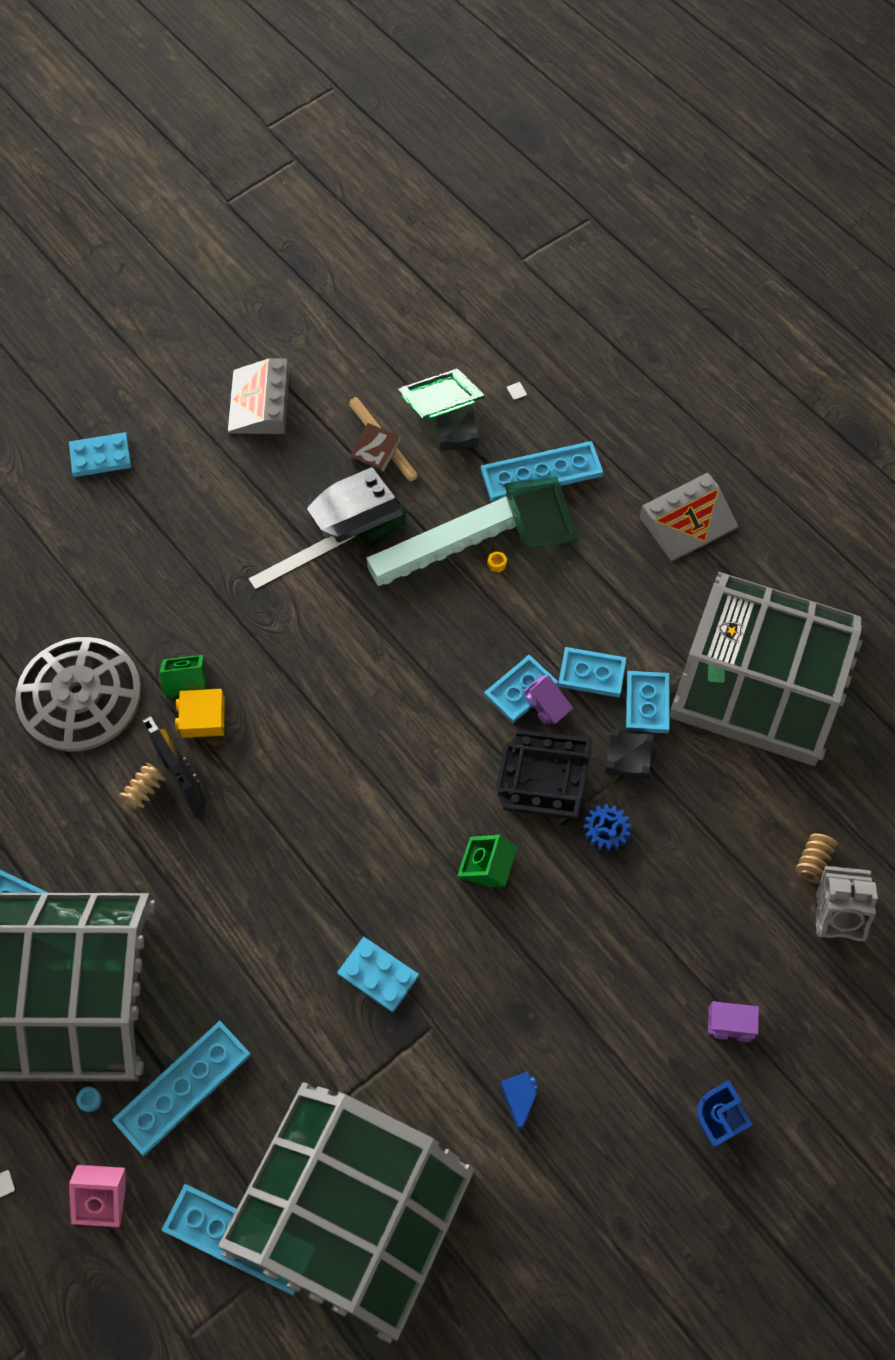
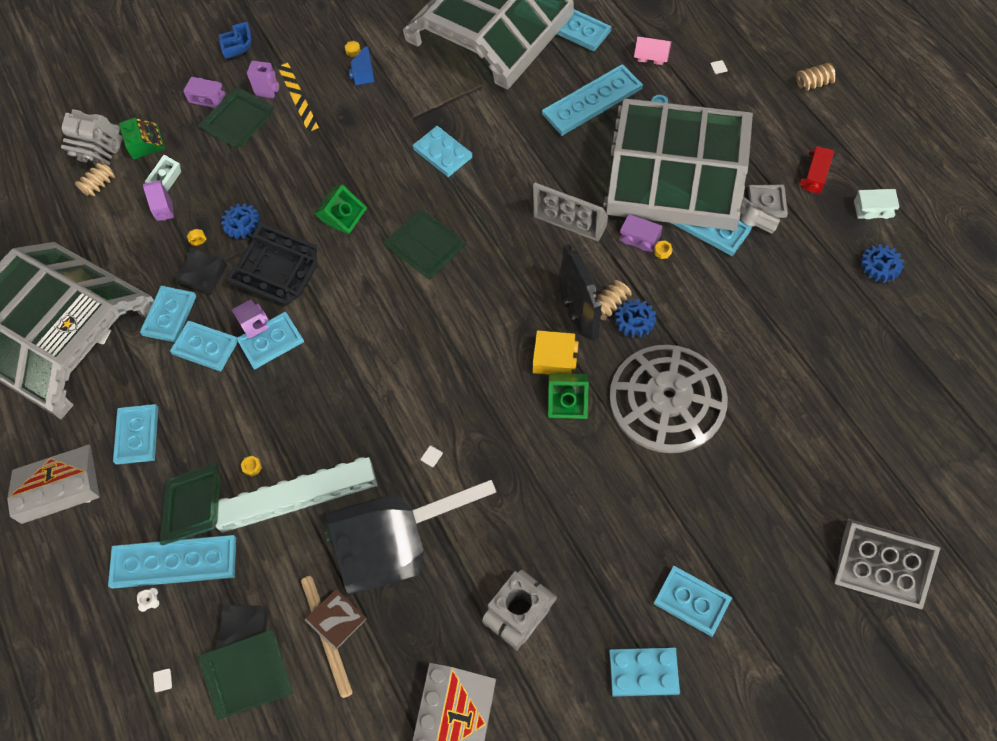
camera: 165 degrees left, 0 degrees up
none -> medium azure plate [113,404,158,464]
none -> green slope [119,118,165,160]
none -> white plate [137,588,159,612]
none -> medium lavender slope [143,180,174,221]
none -> light aqua brick [145,155,181,192]
none -> yellow tile [187,229,206,246]
none -> clear green piece [198,87,275,148]
none -> medium lavender brick [247,61,279,98]
none -> sticker [277,63,319,132]
none -> yellow tile [345,41,361,57]
none -> clear green piece [383,209,466,280]
none -> white sticker [421,446,443,467]
none -> light grey piece [482,570,557,651]
none -> light grey slope [533,183,608,242]
none -> blue gear [615,299,656,338]
none -> medium lavender brick [619,214,662,253]
none -> yellow tile [654,241,672,259]
none -> medium azure plate [654,566,732,637]

